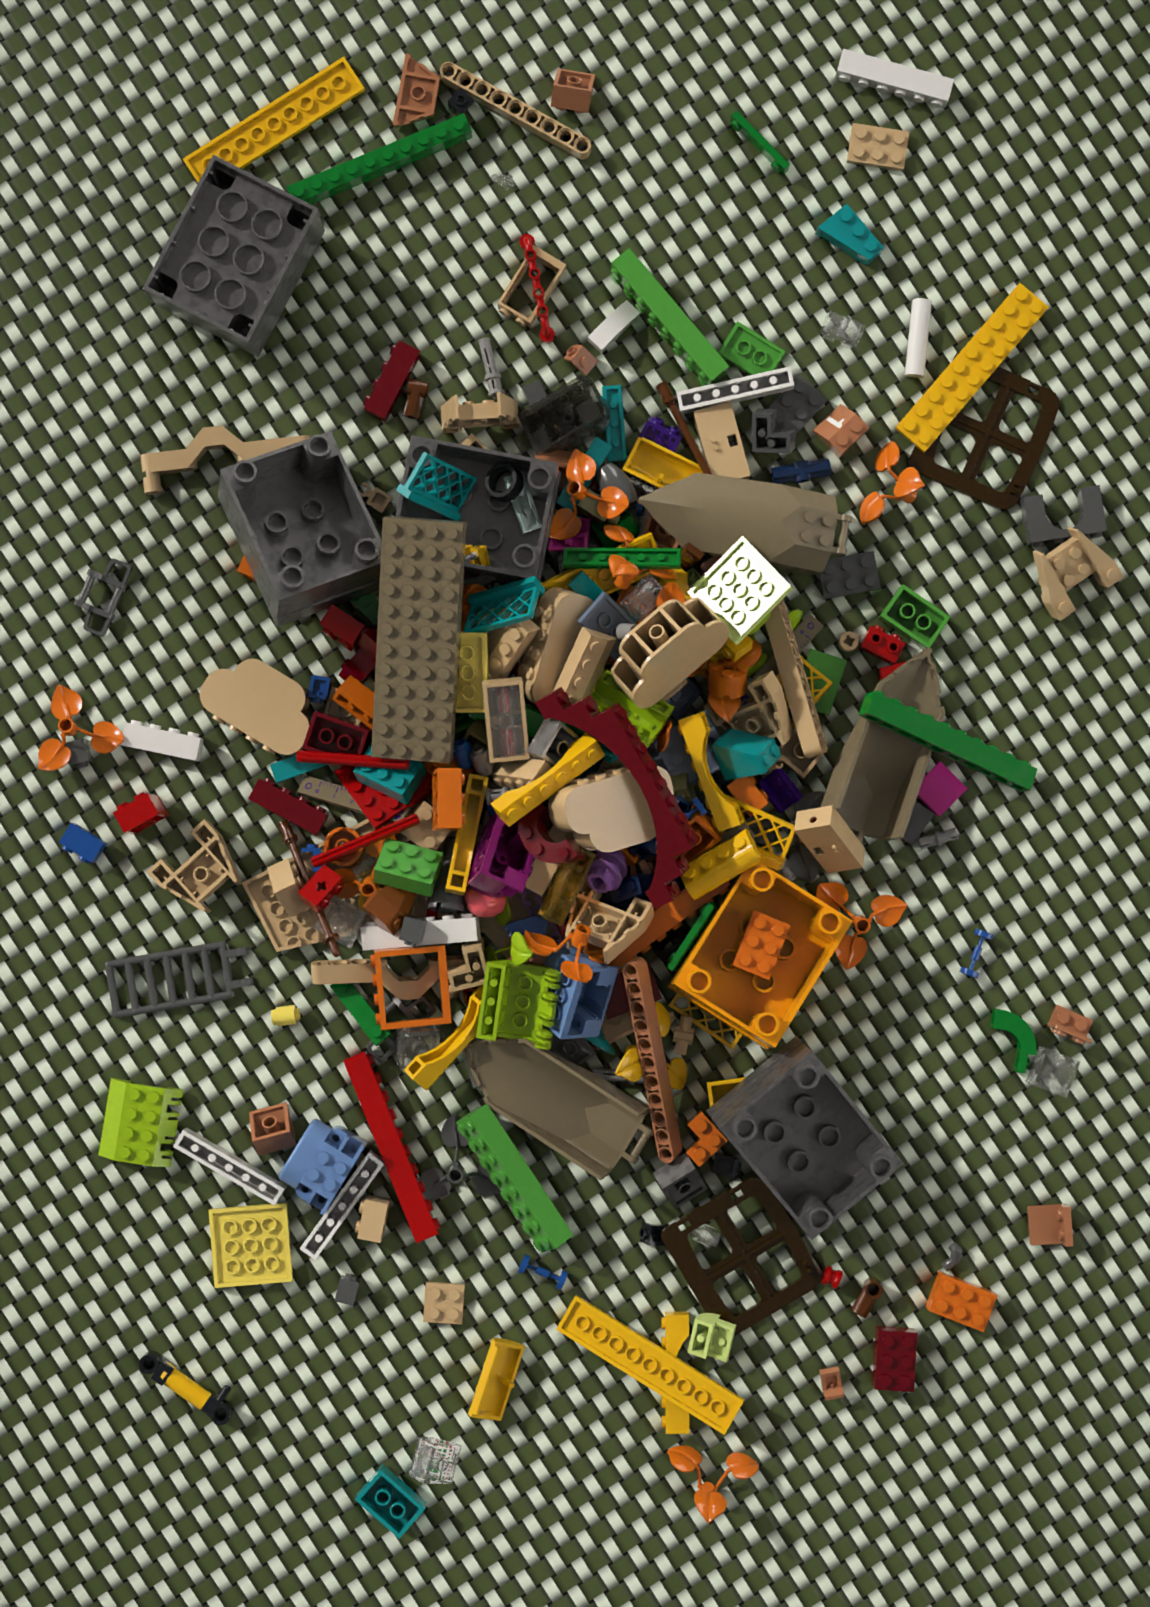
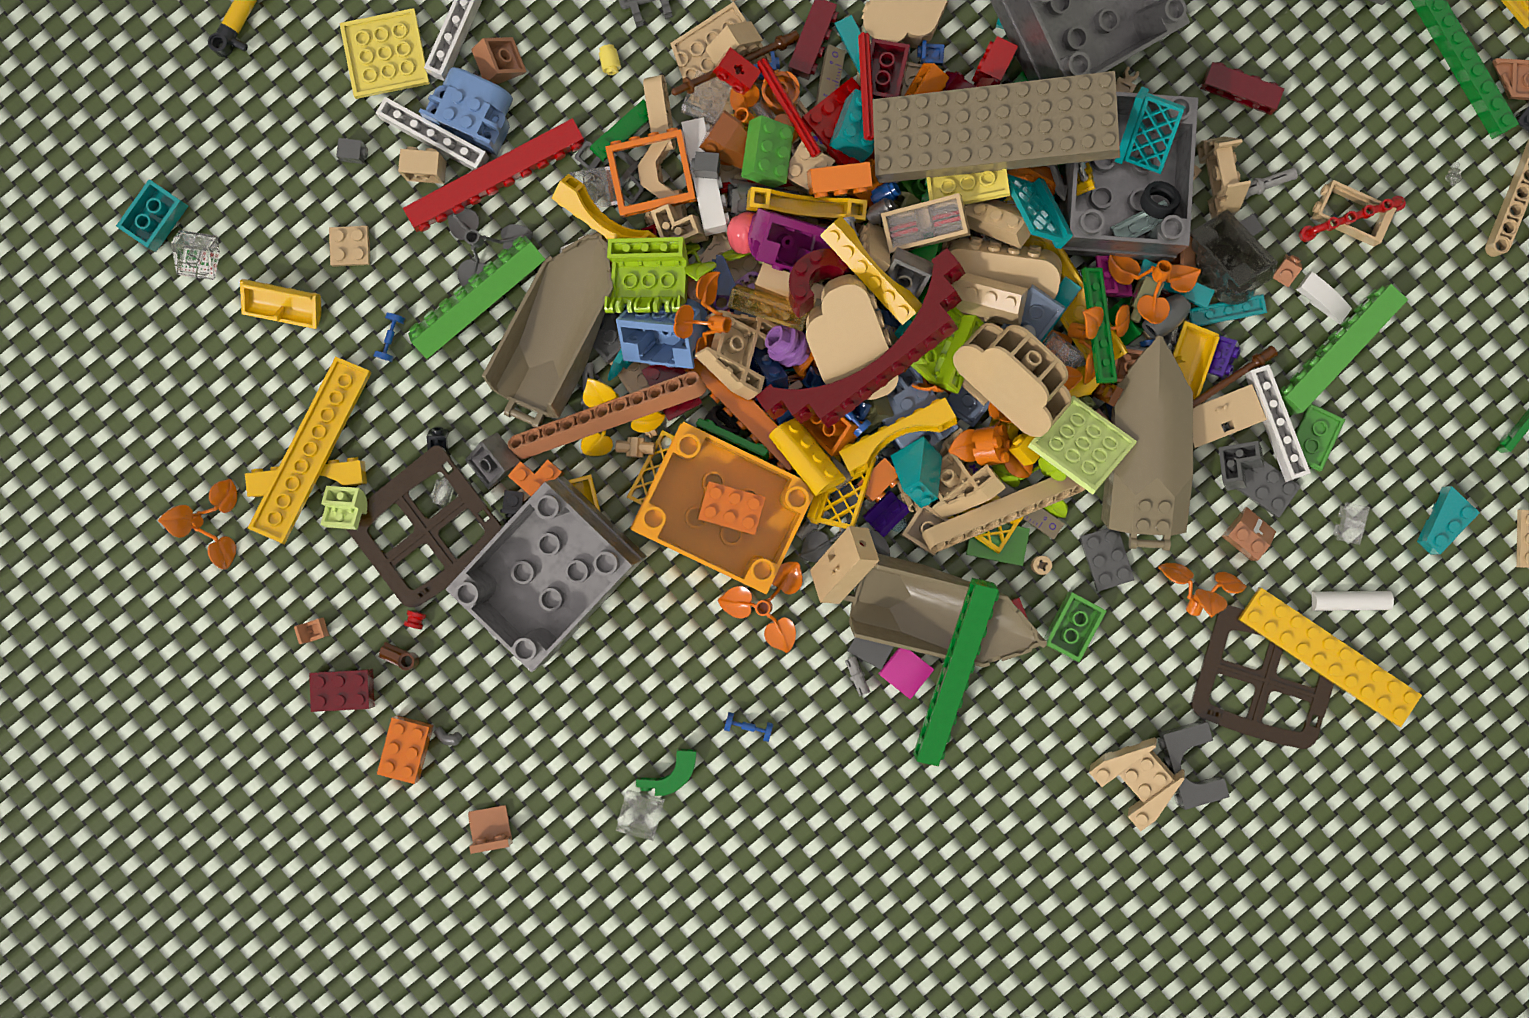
camera: 85 degrees right, 0 degrees up
reddish brown piece [403,379,429,420] -> none
dark blue piece [771,459,831,484] -> none
red brick [859,625,906,665] -> none
nougat bracket [1047,1005,1093,1045] -> none

